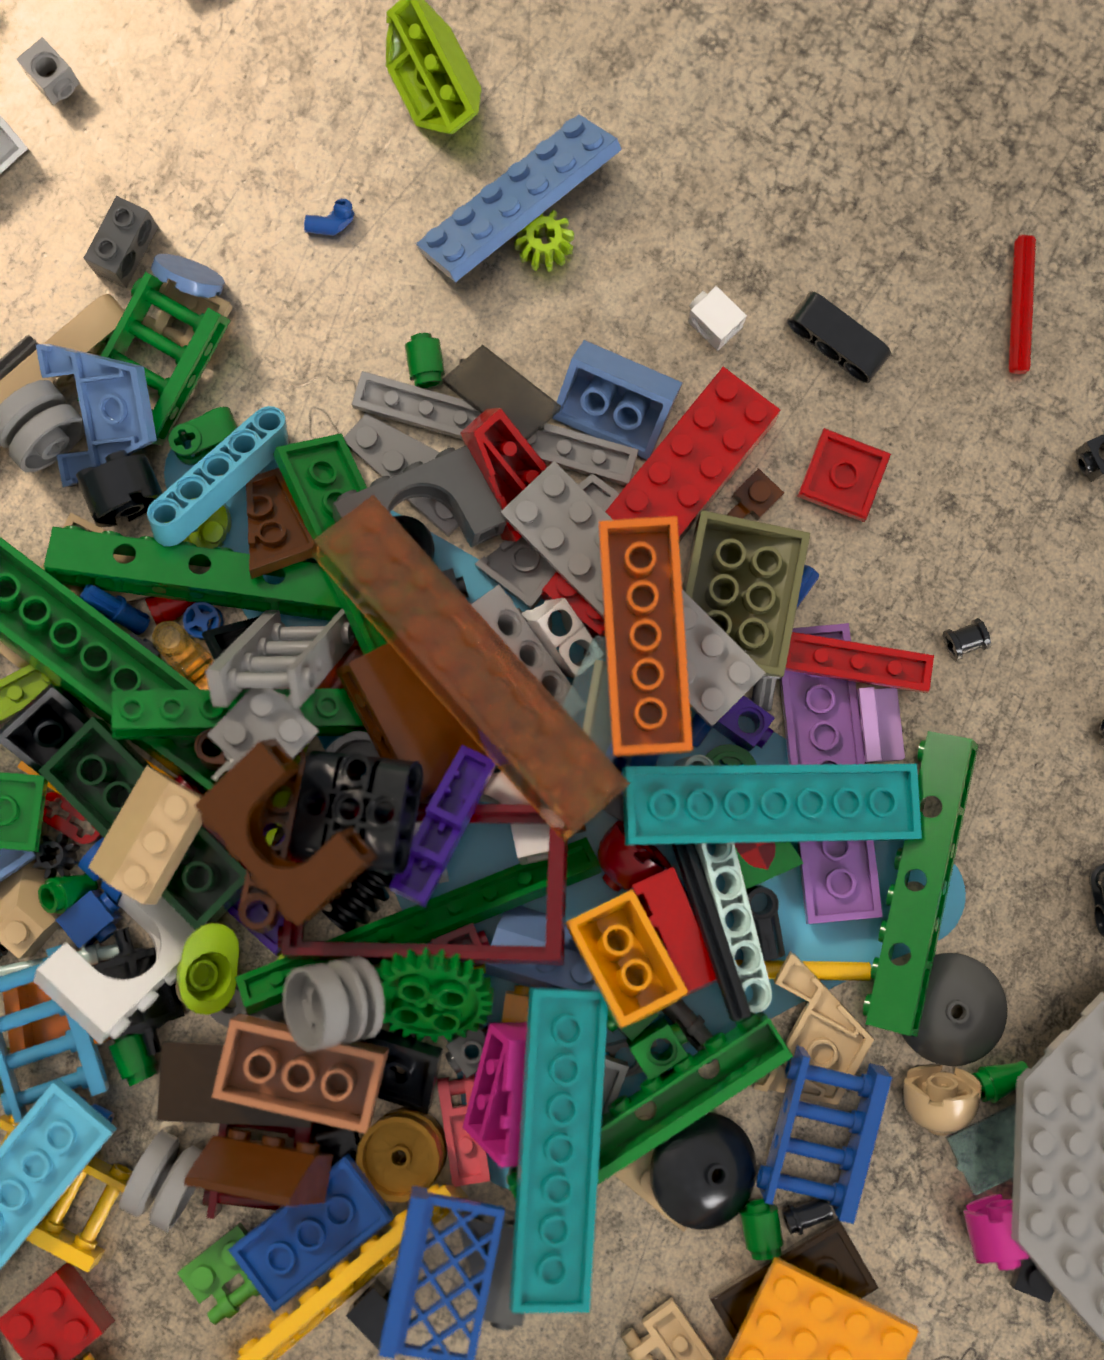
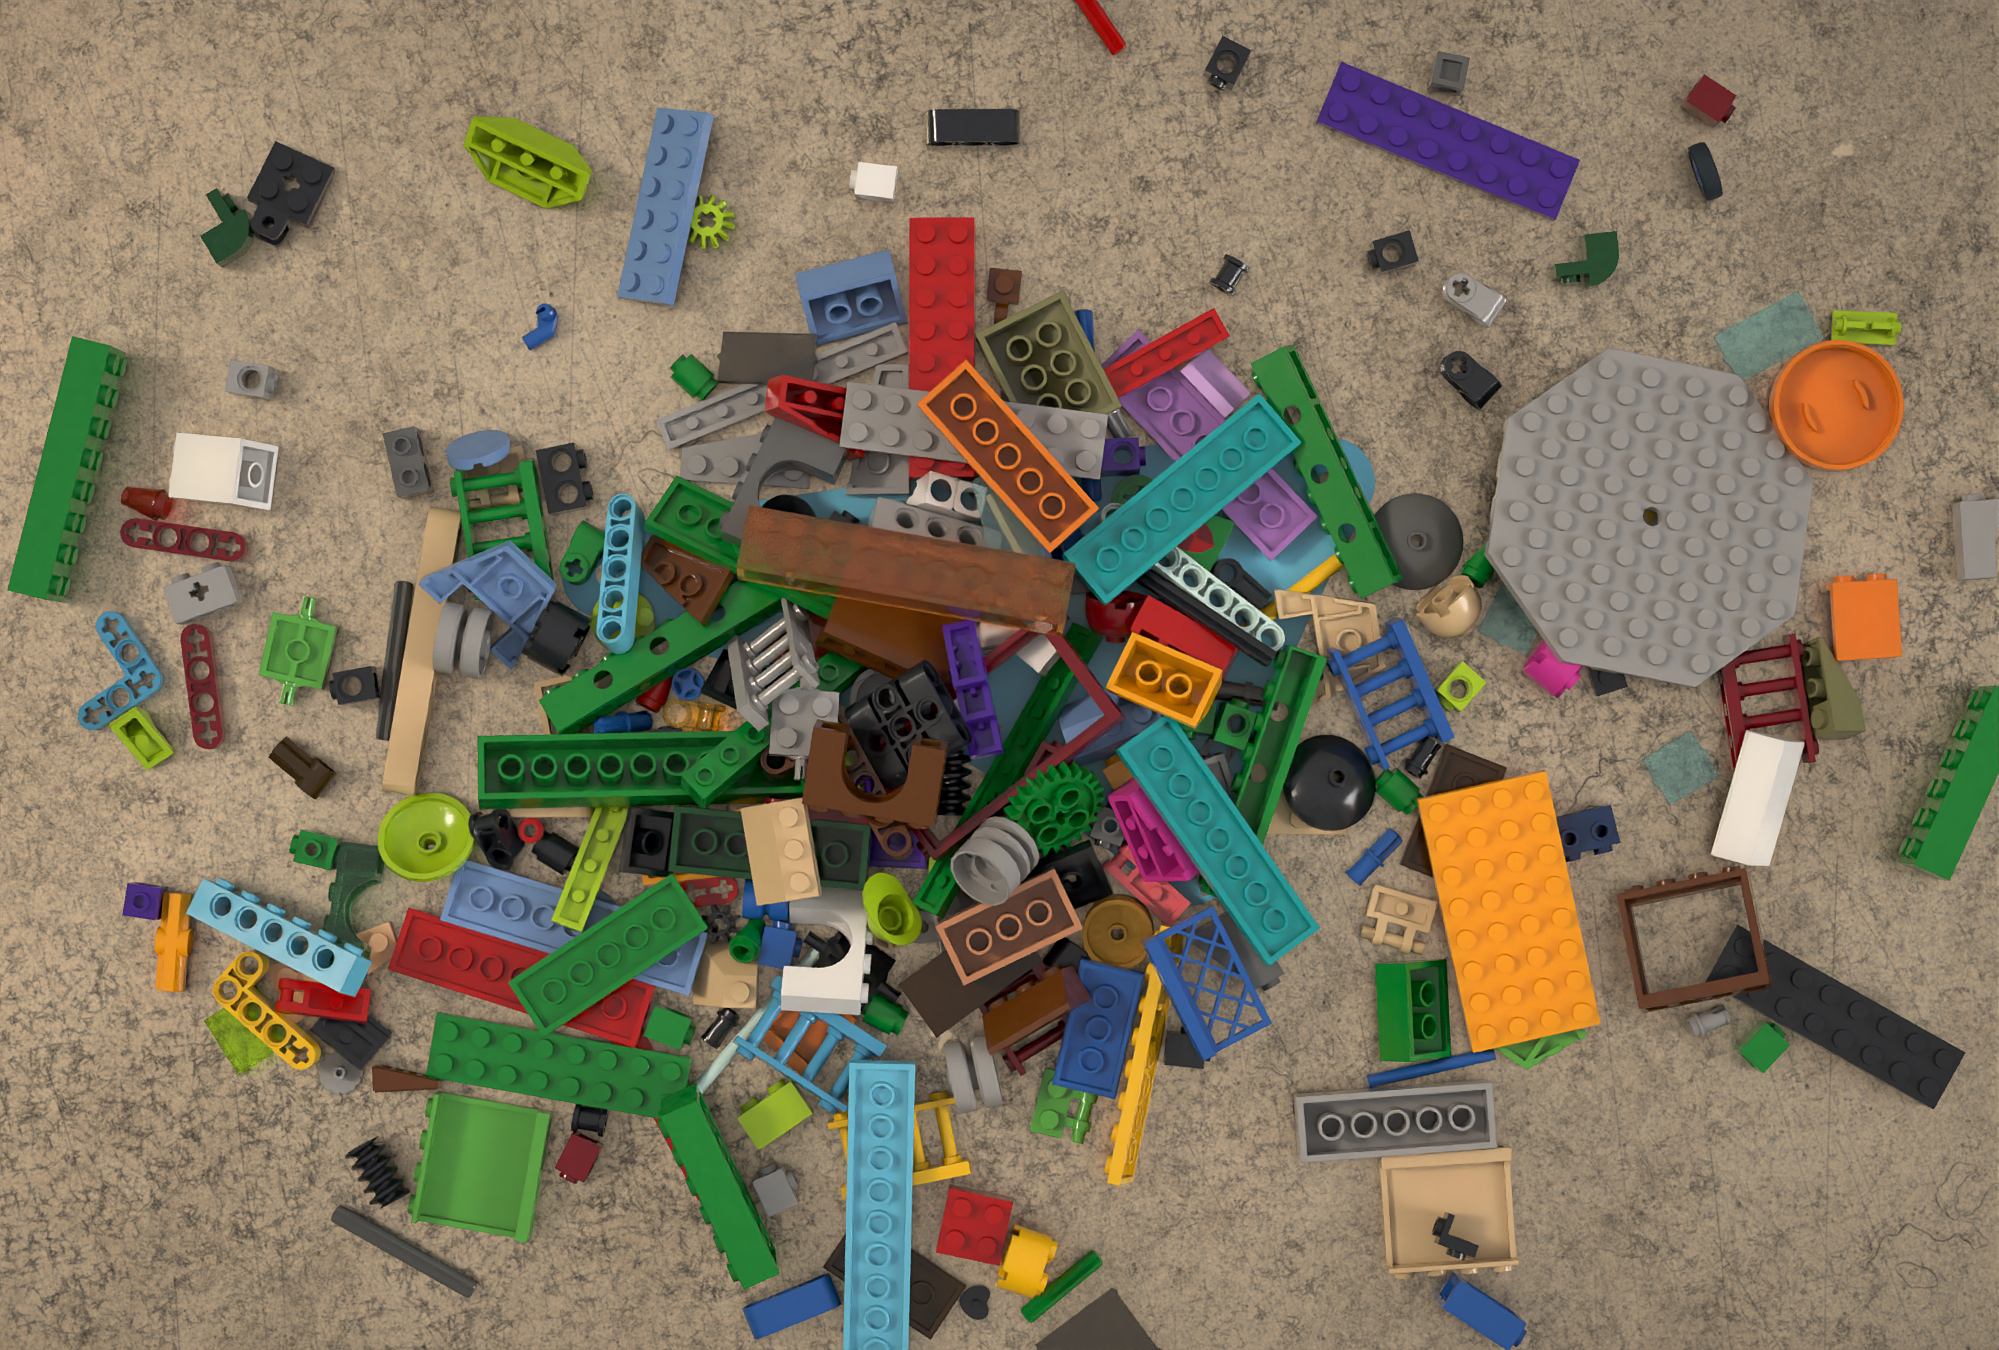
camera: 40 degrees left, 5 degrees up
red plate [797,428,891,522] -> none
none -> black brick [536,442,594,516]
none -> blue axle [1345,828,1403,886]
none -> lime brick [1434,661,1487,712]

